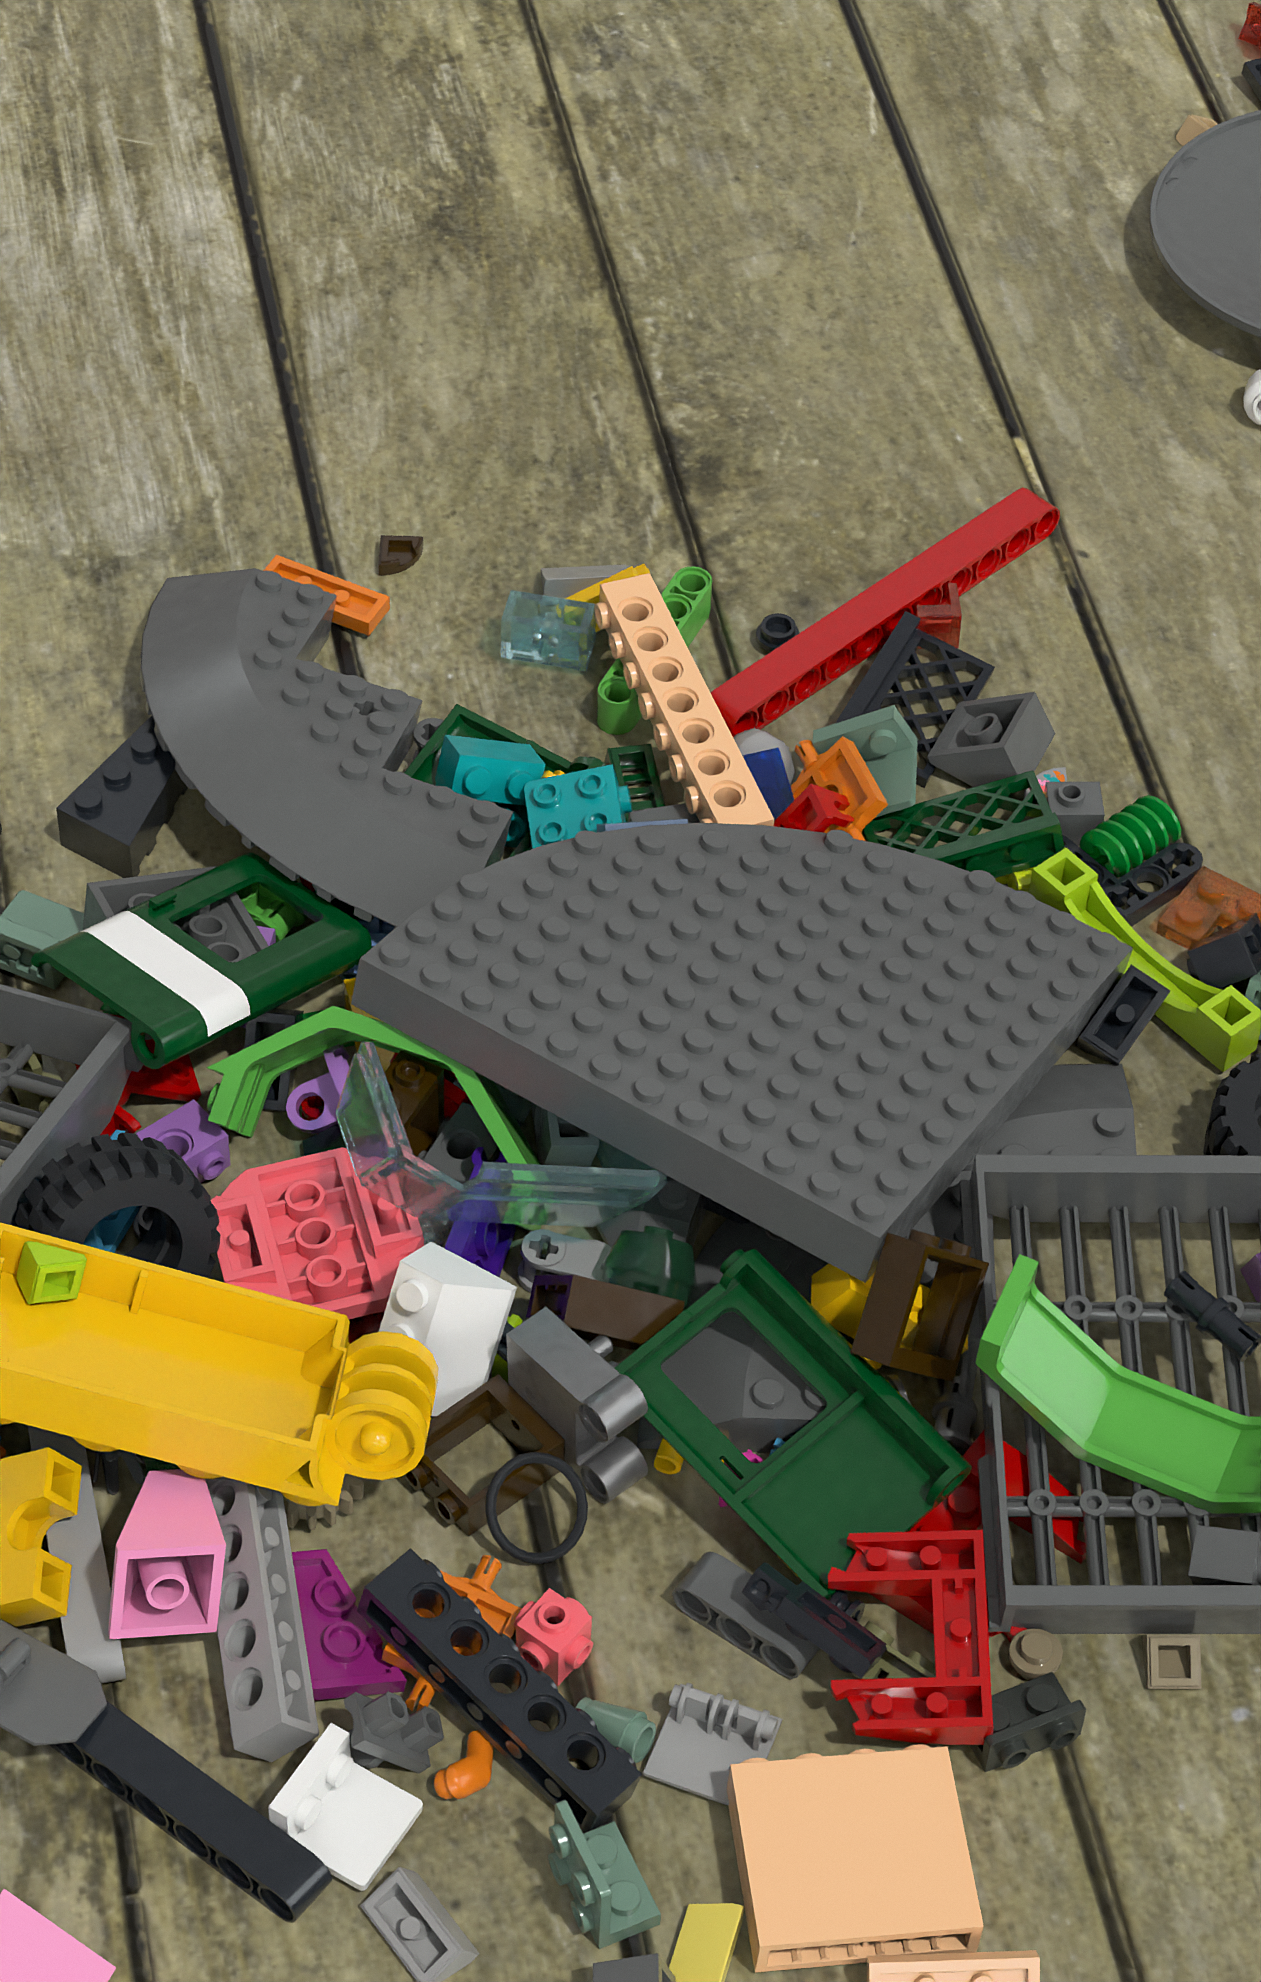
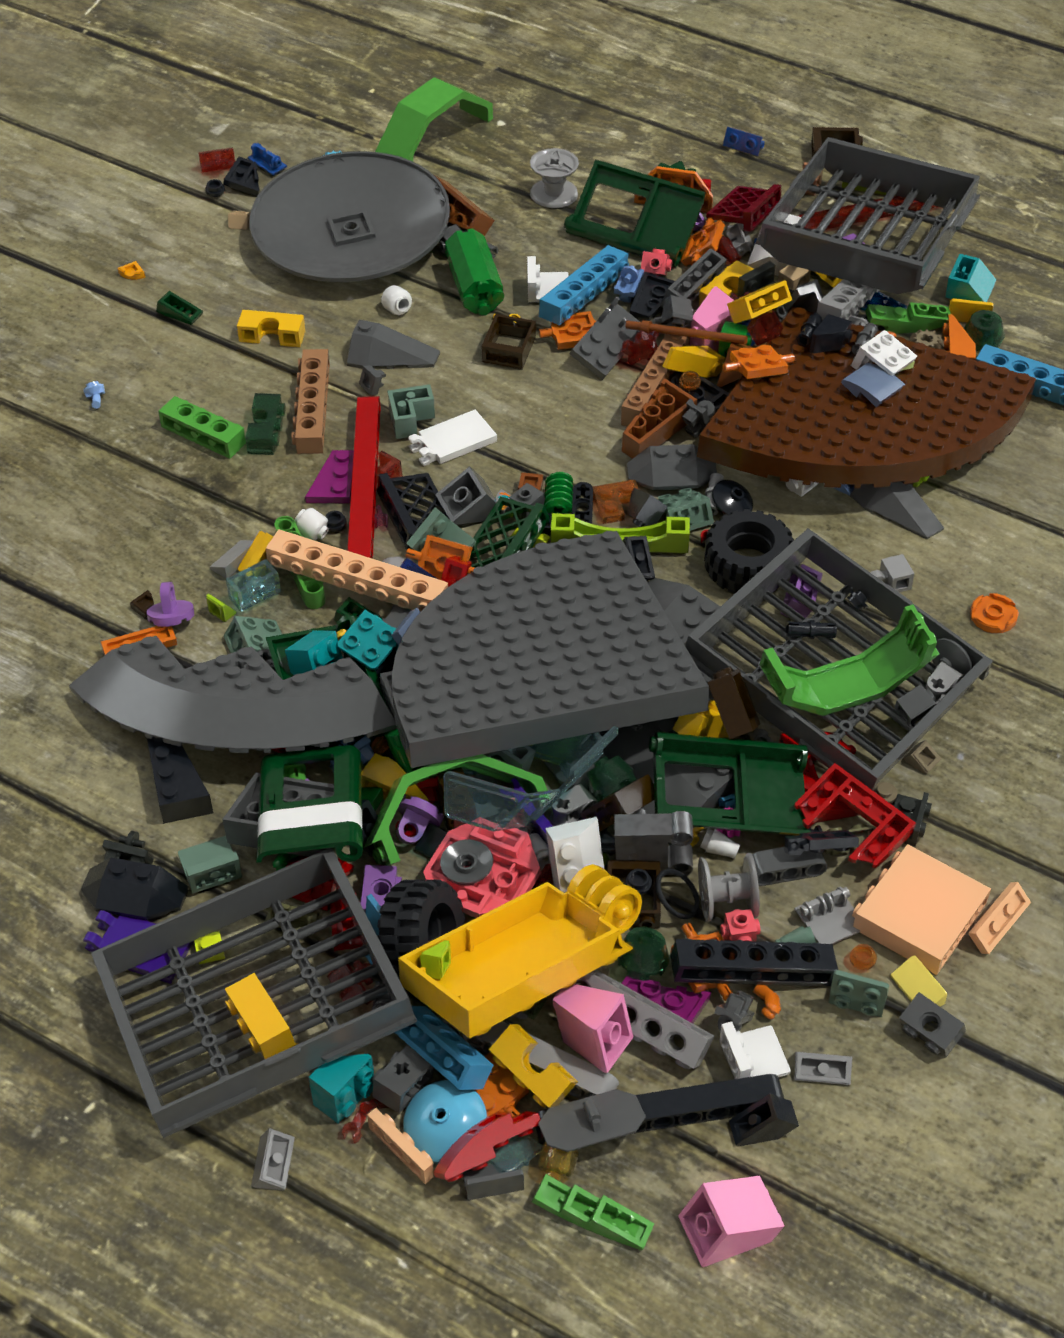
camera: 45 degrees left, 0 degrees up
none -> light blue plate [83,381,105,409]
none -> light orange tile [118,261,146,280]
none -> medium lavender tile [147,582,194,627]
none -> dark green slope [156,291,203,325]
none -> bright green brick [158,396,246,459]
none -> black plate [205,179,225,197]
none -> lime slope [206,593,236,622]
none -> sand green bracket [223,616,282,653]
none -> yellow arch [237,310,305,347]
none -> clear green arch [245,393,286,455]
none -> medium nougat brick [292,349,330,454]
none -> white head [294,508,329,541]
none -> magenta wing [305,450,354,504]
none -> dark grey wedge [347,320,440,369]
none -> dark grey tile [359,365,386,395]
none -> clear pink hand [374,505,388,528]
none -> sand green brick [387,384,435,439]
none -> white tile [408,409,497,466]
none -> dark grey dish [440,839,493,885]
none -> dark orange plate [518,472,543,491]
none -> clear green cone [618,927,670,980]
none -> black plate [625,869,652,894]
none -> light grey piece [698,852,760,923]
none -> white cone [700,828,740,859]
none -> black slope [728,1094,799,1146]
none -> clear orange plate [850,944,877,970]

